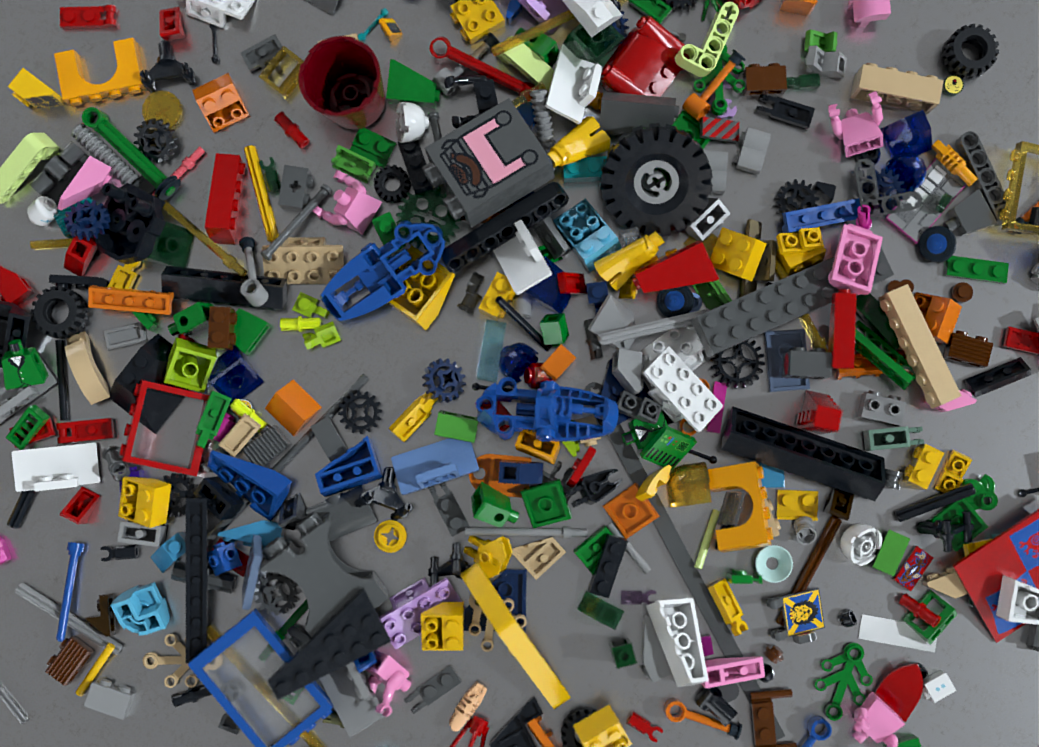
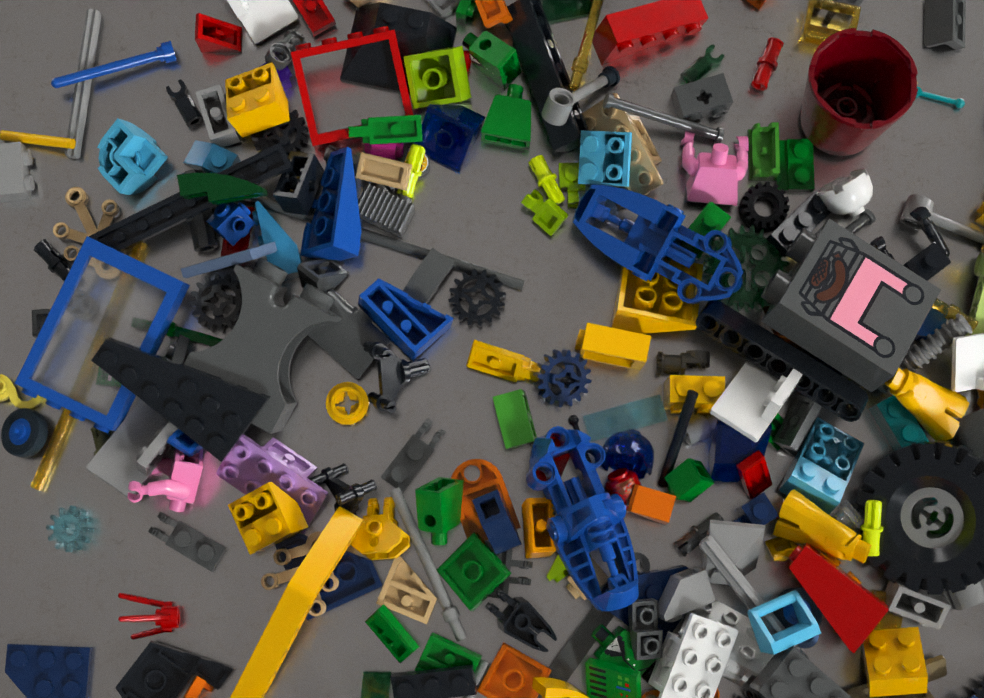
camera: 60 degrees right, 5 degrees down
reddish brown brick [45,636,94,686] -> none
dark brown slope [85,593,116,637] -> none
reddish brown brick [207,306,237,350] -> none
yellow axle [244,145,278,242] -> none
orange slope [265,380,322,436] -> none
light orange slope [379,18,403,42] -> none
green slope [386,59,440,108] -> none
medium blue bracket [391,438,479,495] -> none
red piece [430,36,540,101] -> none
light nougat hinge [449,681,487,732] -> none
red plate [566,446,596,488] -> none
bright green hinge [691,280,732,310] -> none
none -> dark green slope [177,173,268,205]
none -> green plate [365,604,420,663]
none -> yellow window [575,323,651,370]
none -> medium azure slope [578,130,632,187]
none -> medium azure tile [747,590,821,655]
none -> neon yellow axle [861,500,883,556]

